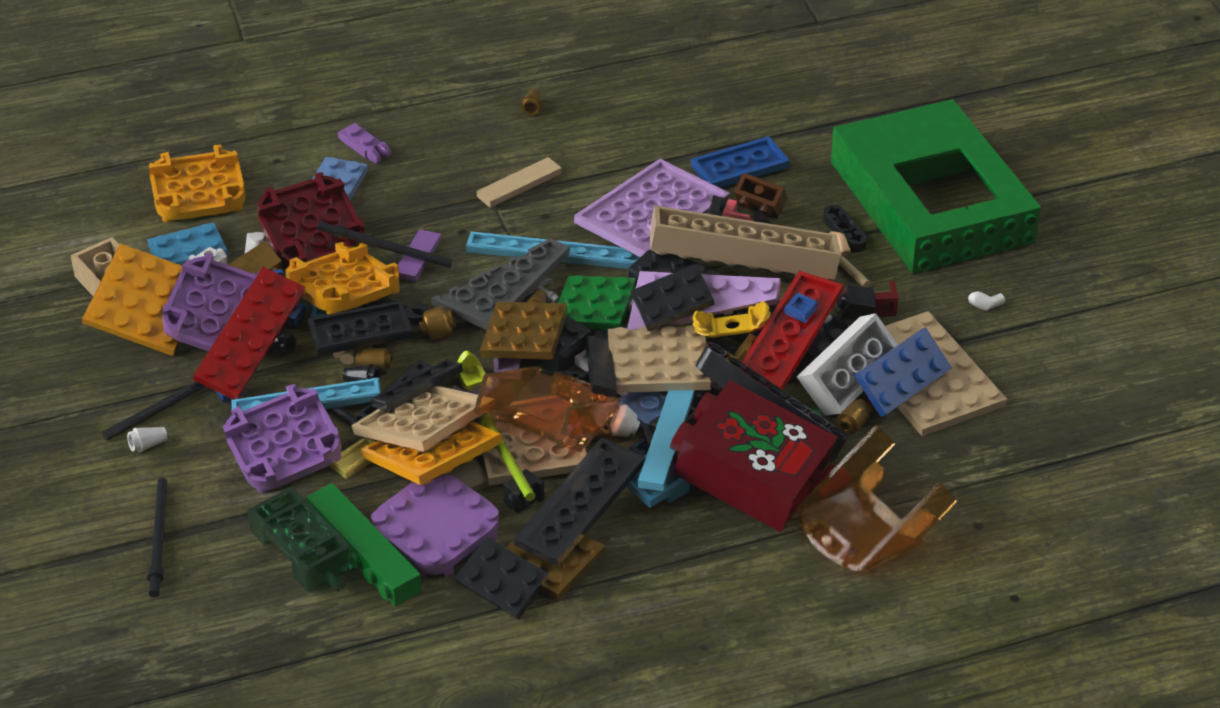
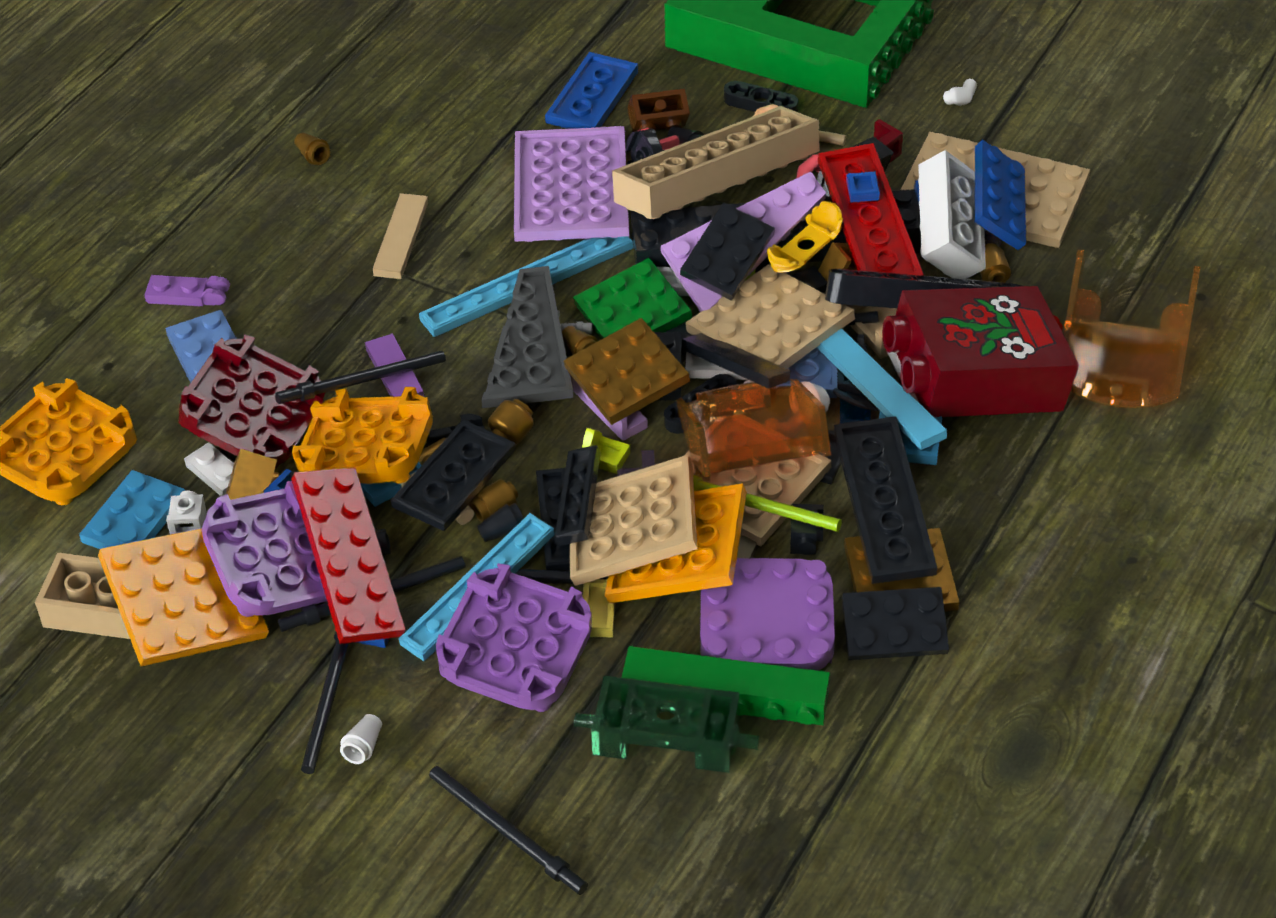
camera: 40 degrees left, 5 degrees up
none -> black bar [278,556,465,632]

